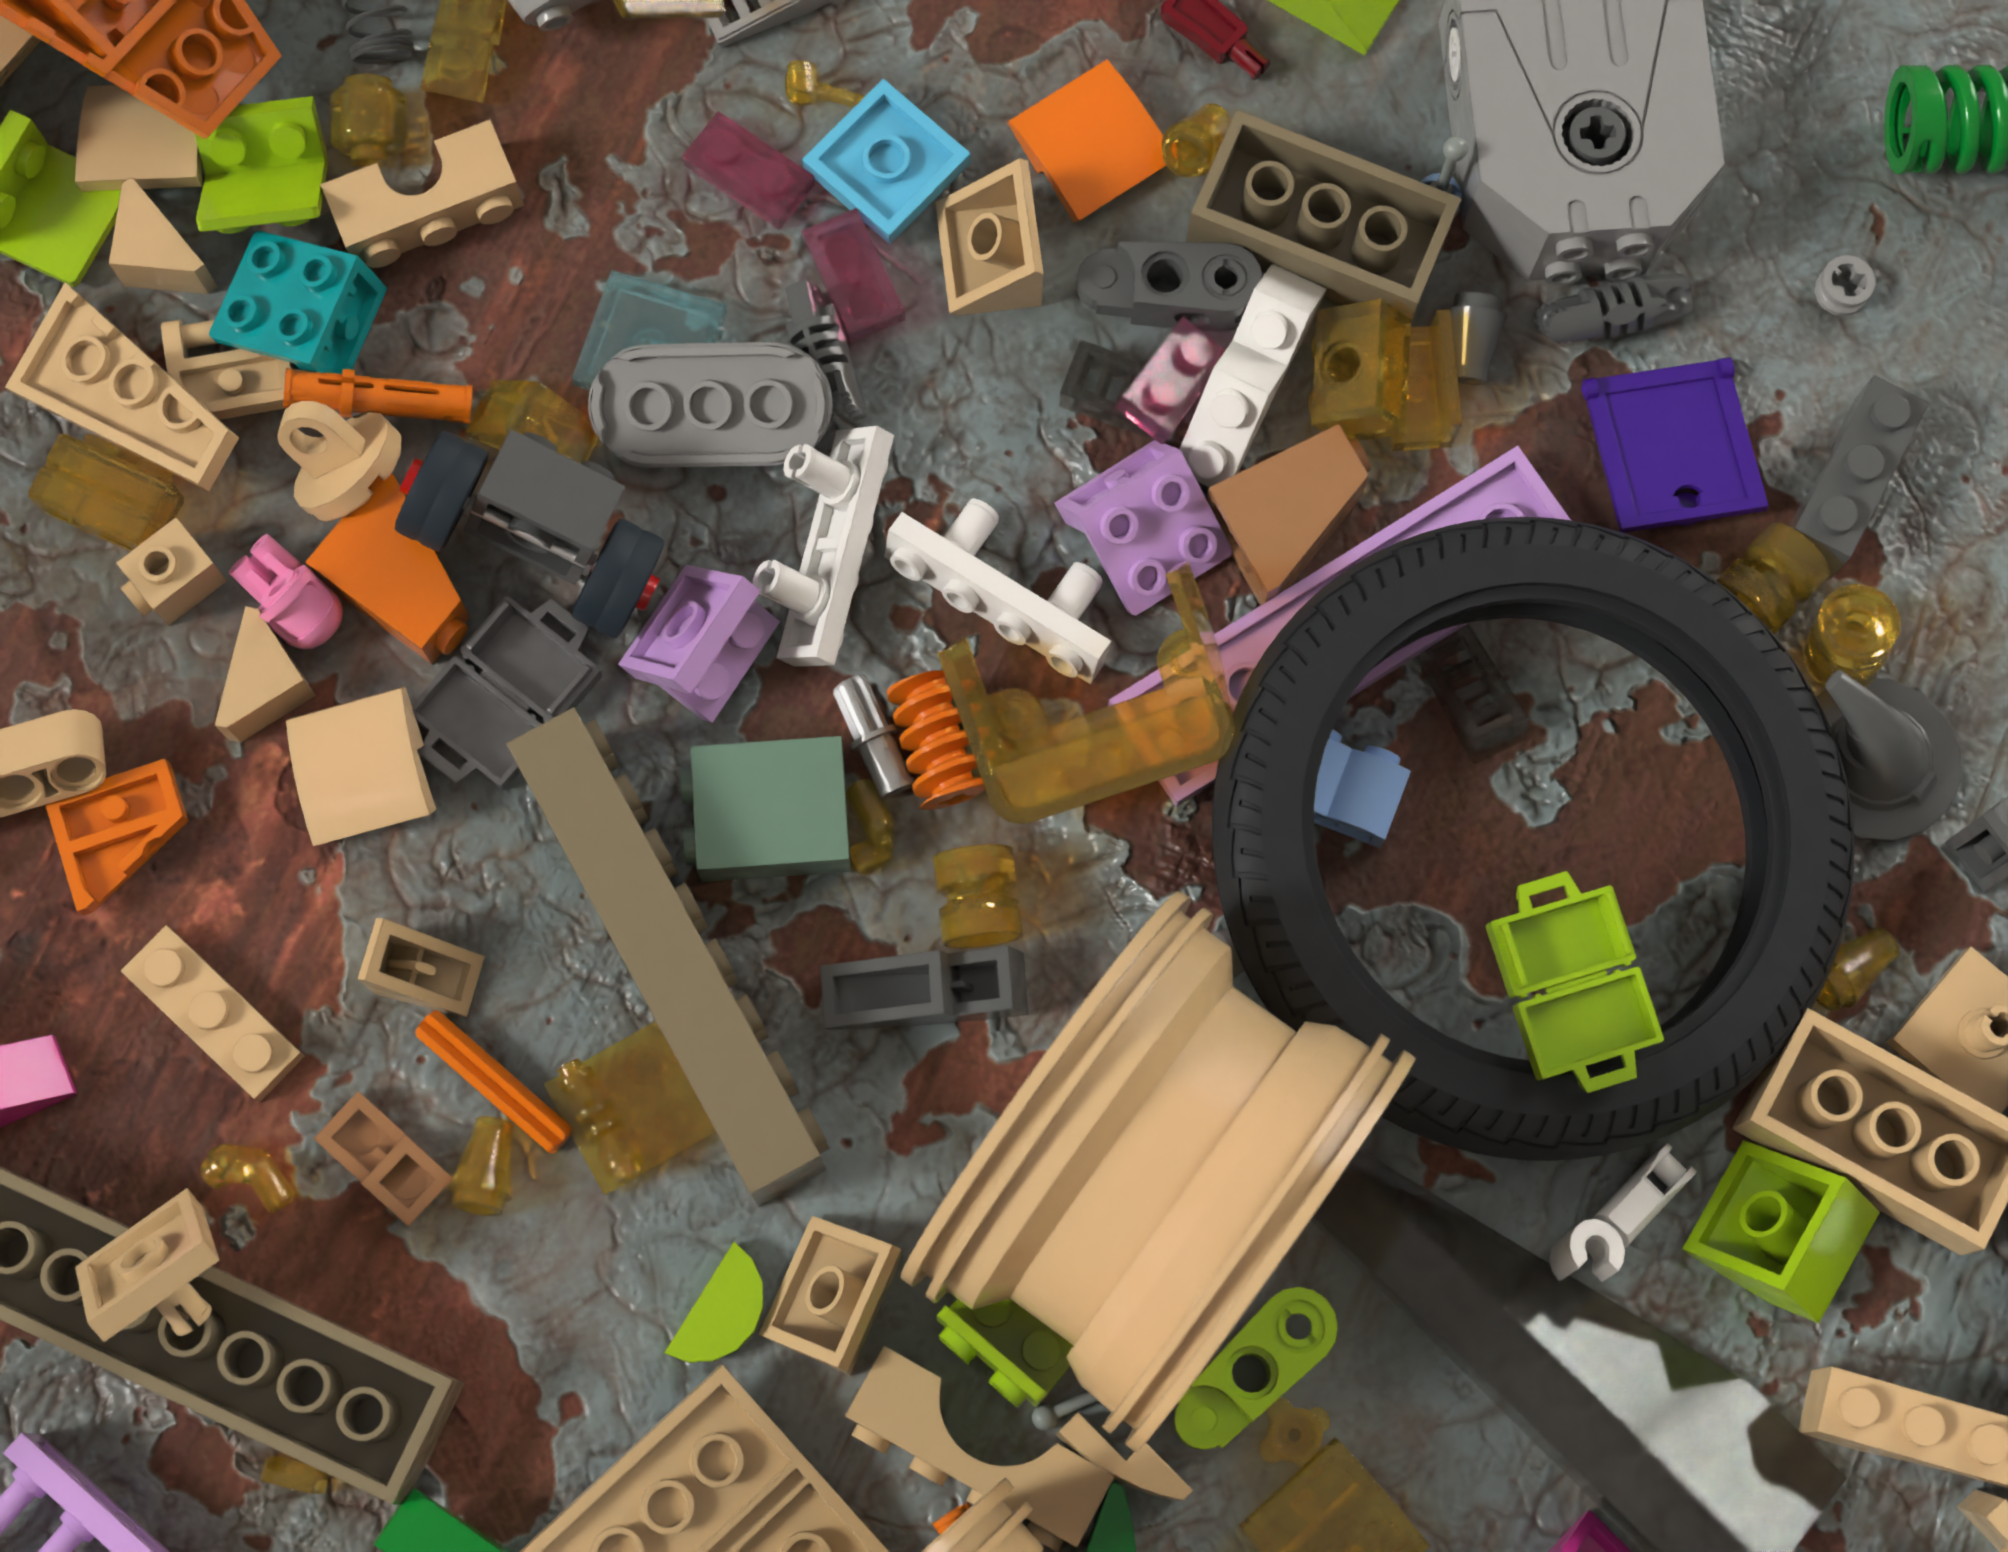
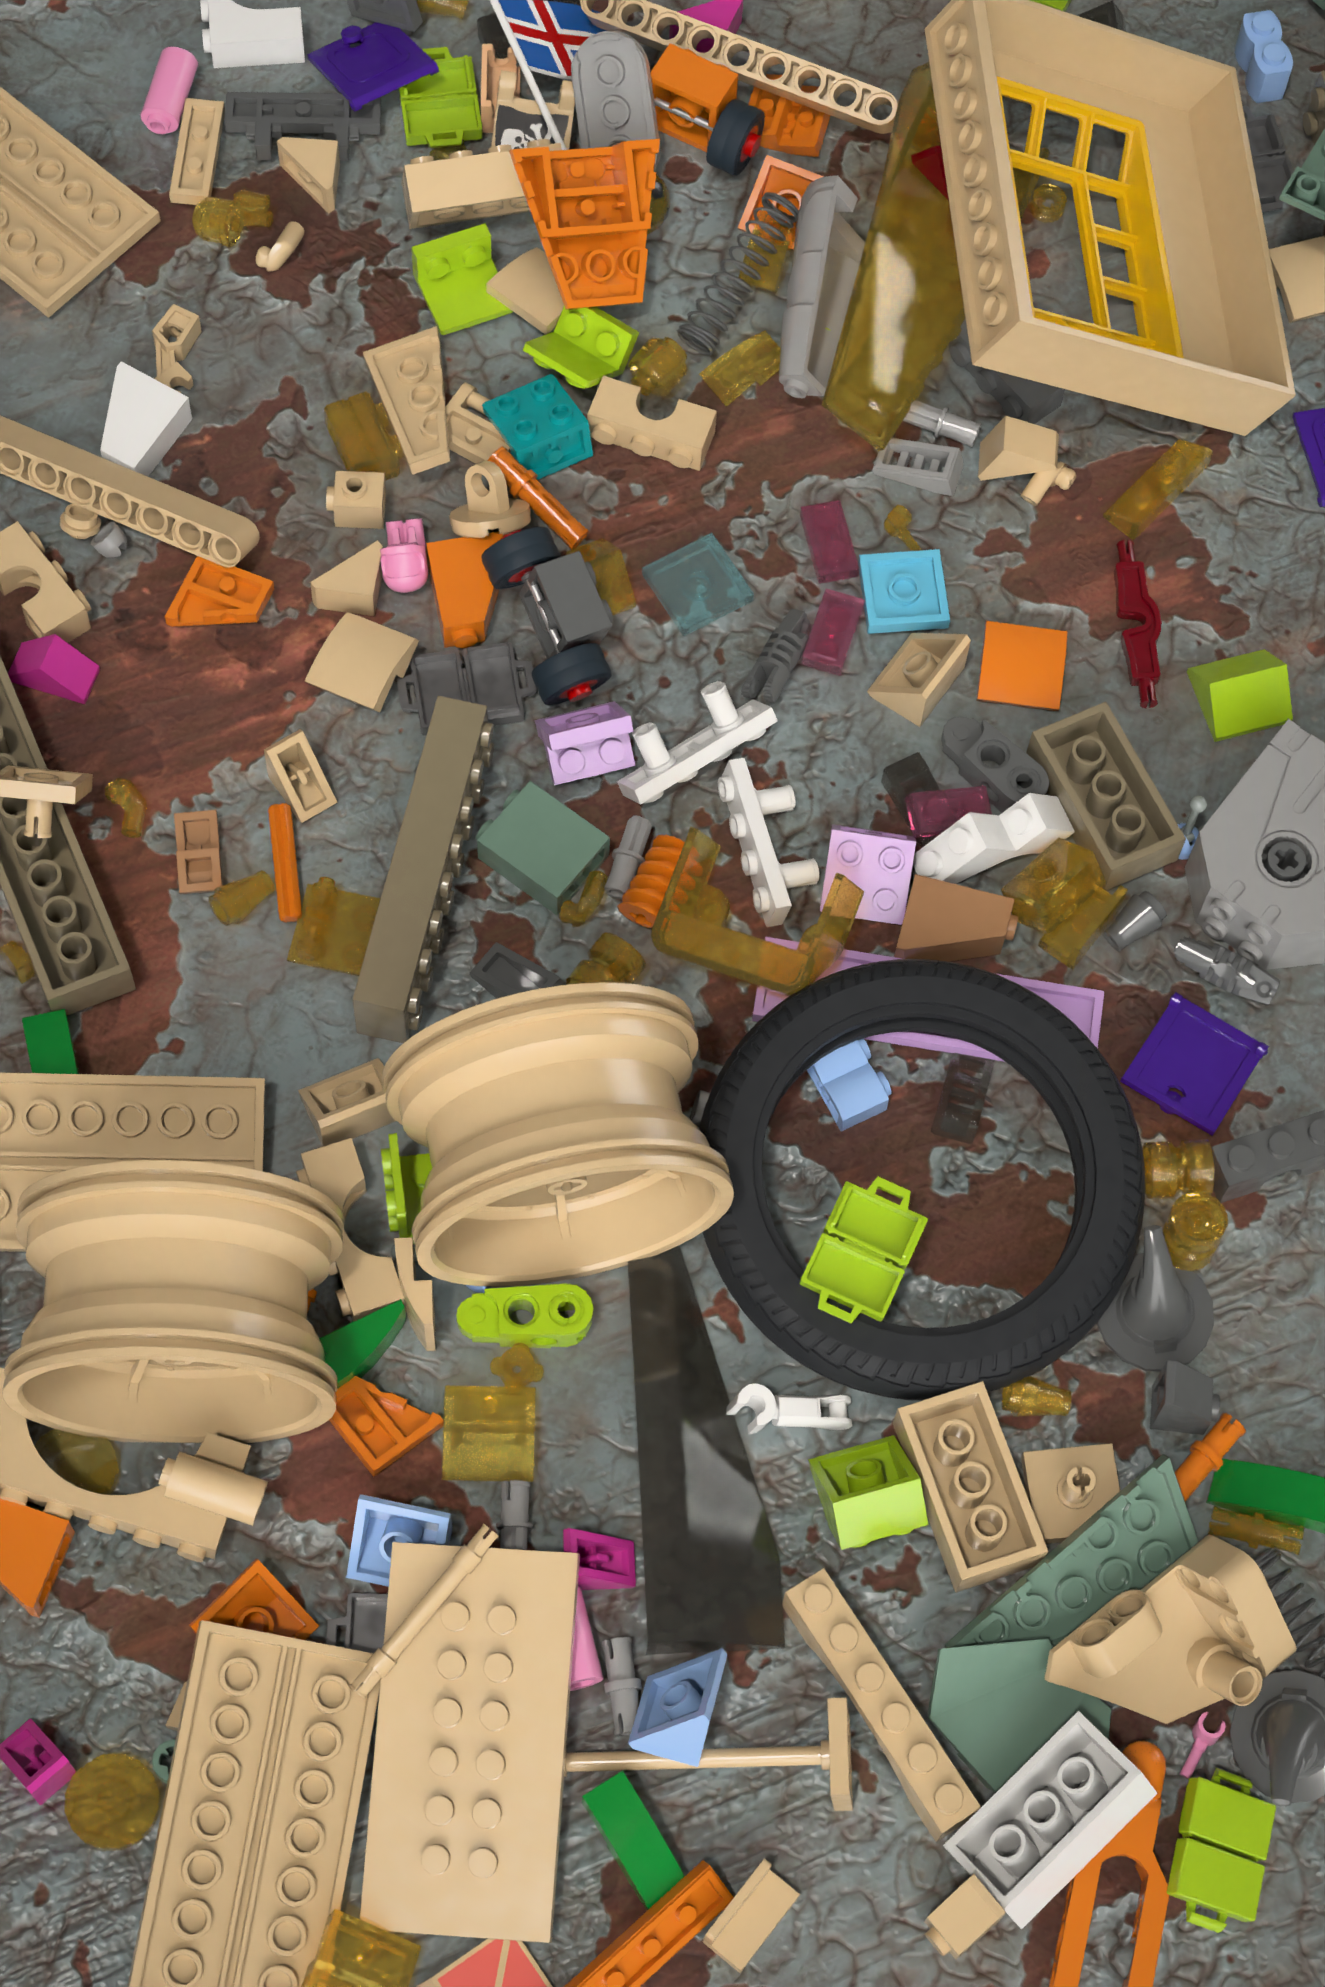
camera: 40 degrees right, 10 degrees down
tan slope [109,177,218,294] -> none
tan plate [121,925,305,1102] -> none
light grey tile [588,342,833,468] -> none
lime tile [664,1242,764,1363] -> none
clear yellow cone [1162,103,1230,178] -> none

